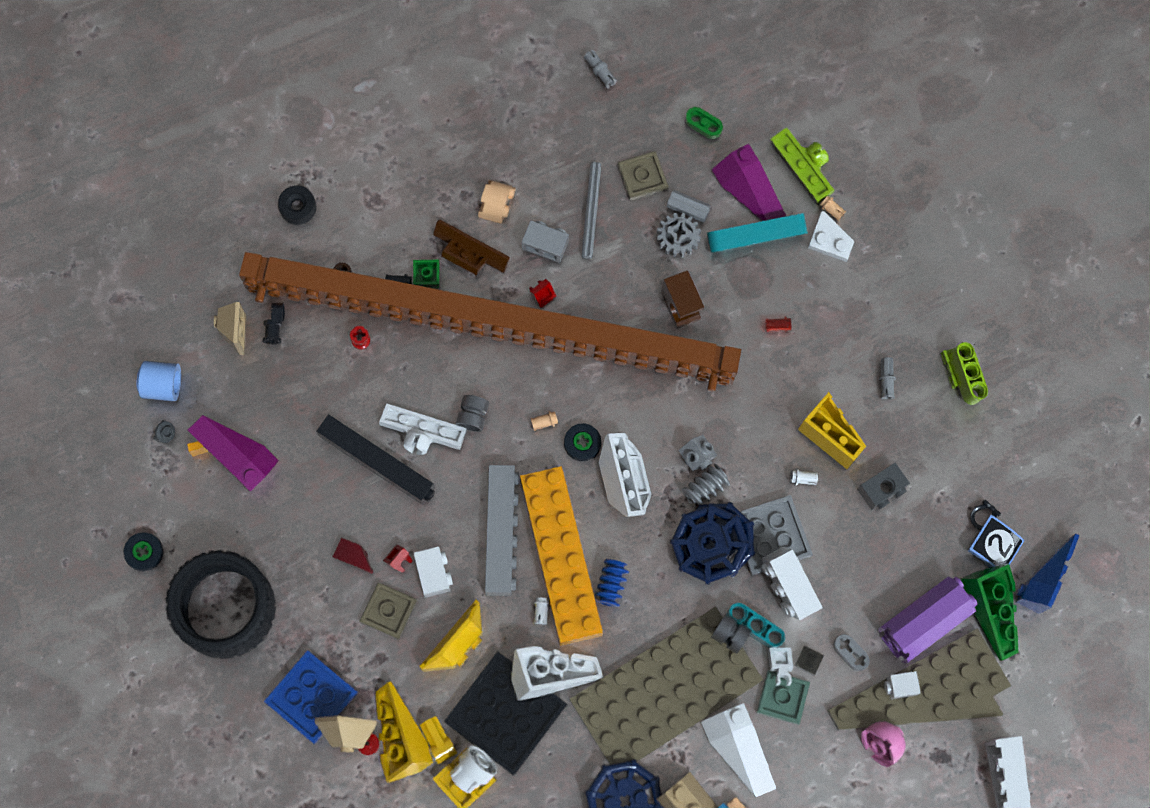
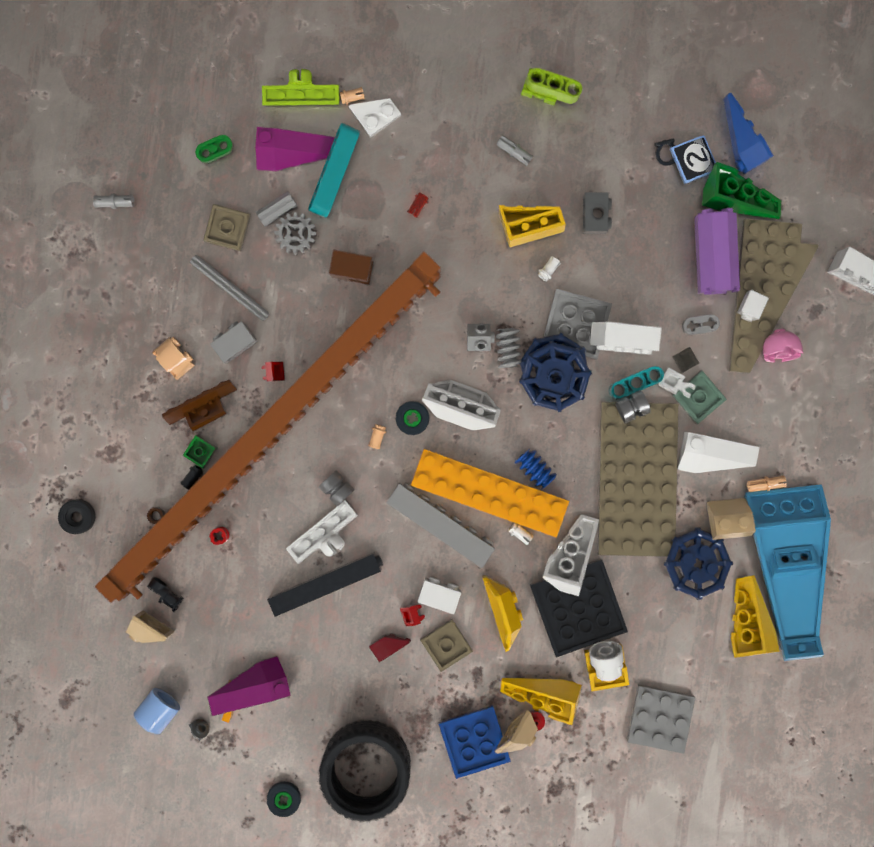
camera: 50 degrees left, 15 degrees up
yellow piece [420,716,458,764] -> none

